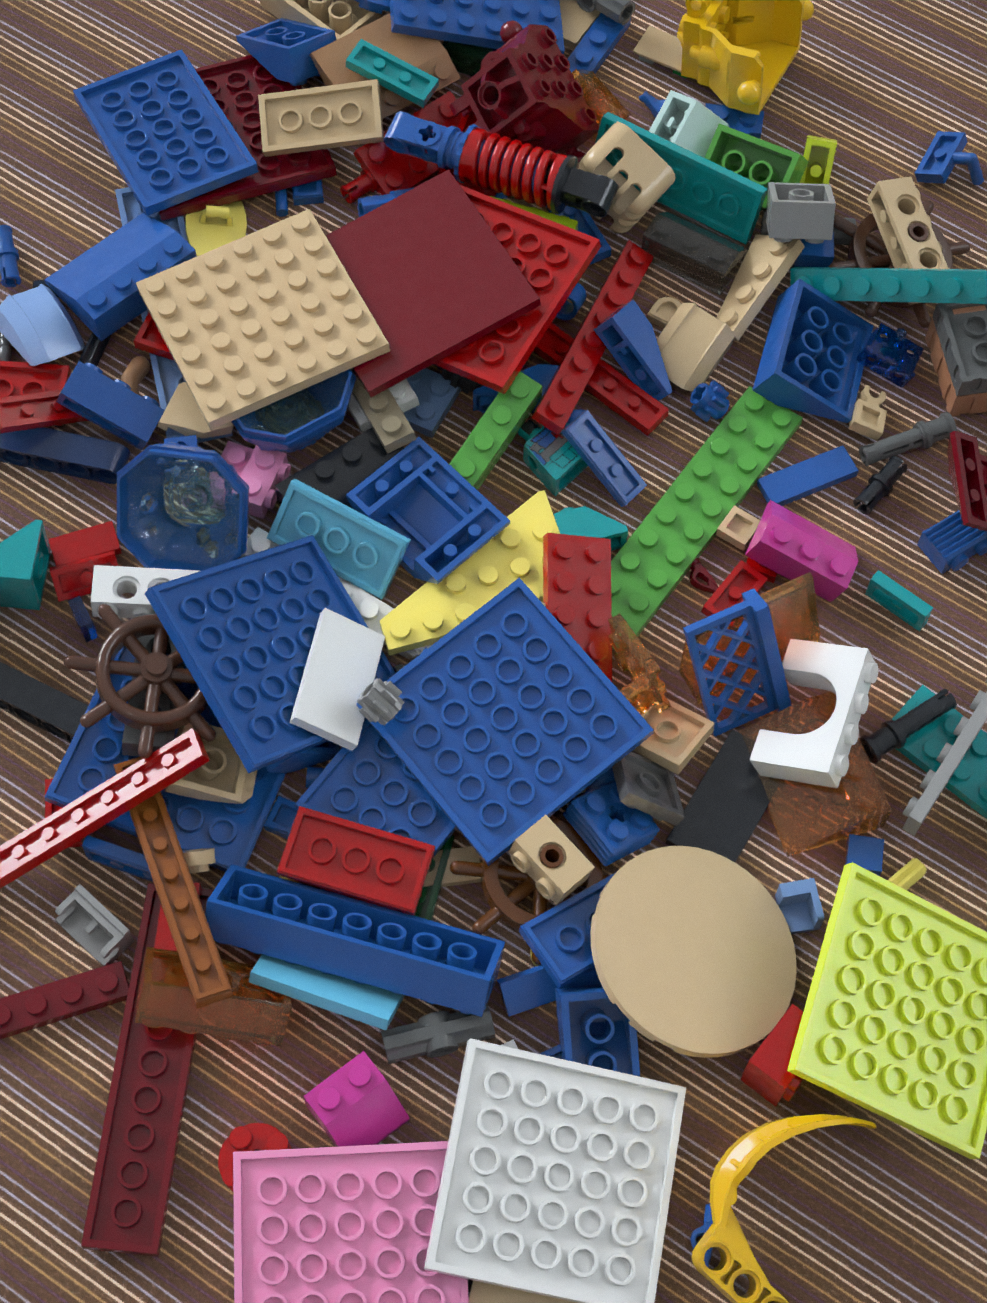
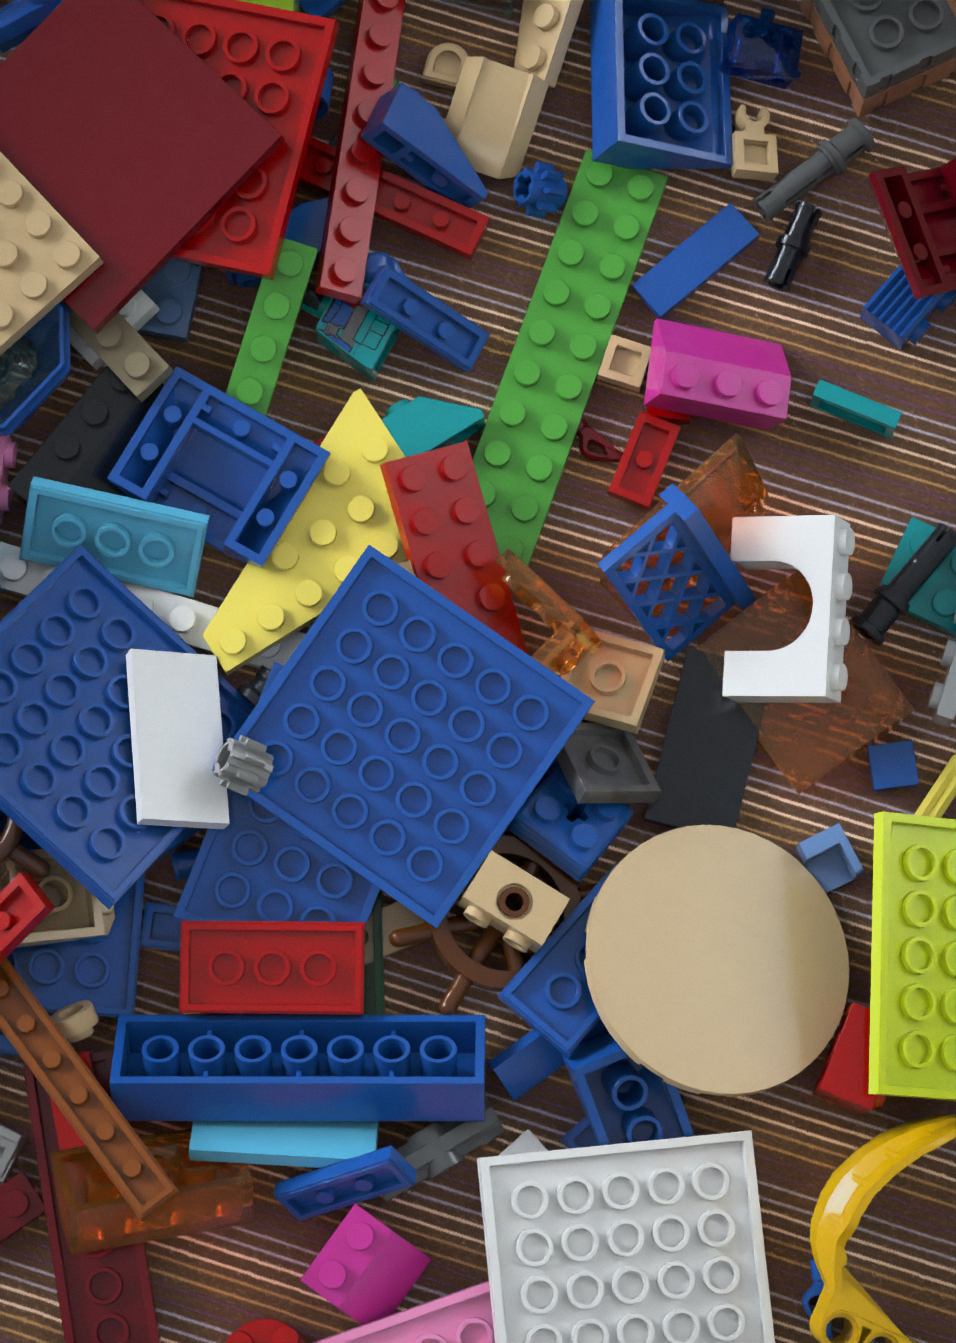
camera: 10 degrees left, 15 degrees up
none -> blue tile [274,1145,417,1221]

